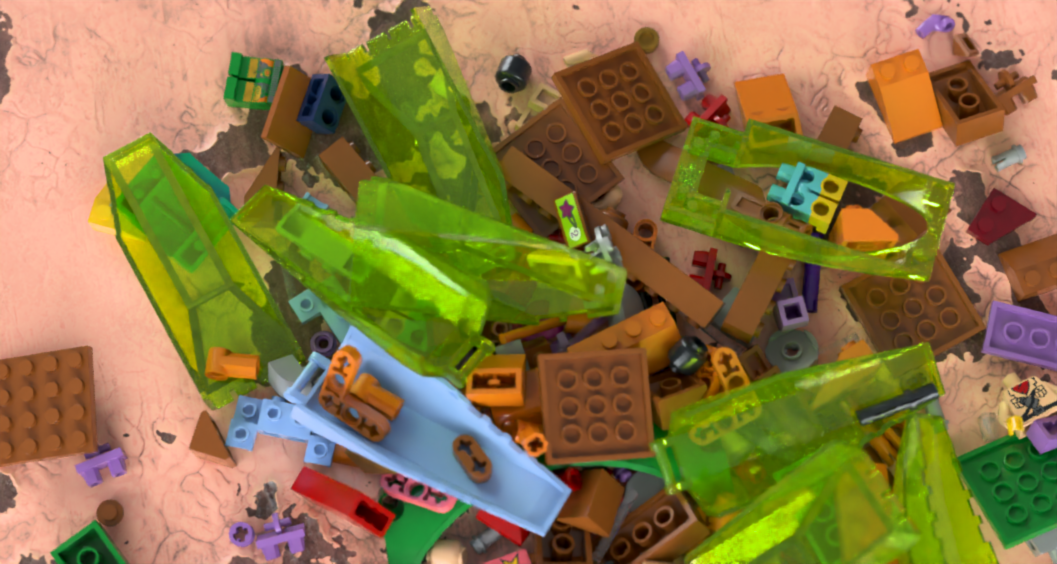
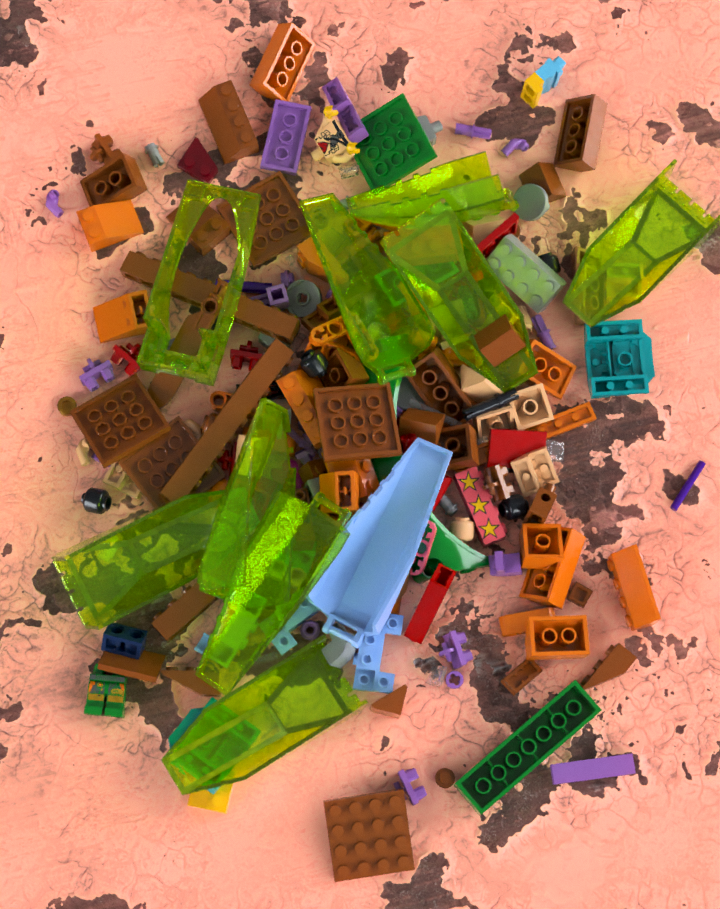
camera: 100 degrees left, 0 degrees up
orange piece [204,347,260,381] -> none
orange beam [318,345,391,442] -> none
orange piece [349,373,405,421] -> none
dark orange beam [452,435,492,483] -> none
orange bar [499,315,567,344] -> none
orange piece [511,419,548,457] -> none
slope [552,191,593,249] -> none
plate [584,224,623,277] -> none
hips [767,161,848,234] -> none
orange slope [828,205,898,268] -> none
black pin [856,382,939,427] -> none
dark orange slope [953,33,979,57] -> none
none -> medium lavender plate [280,270,295,288]
none -> clear slope [426,665,447,688]

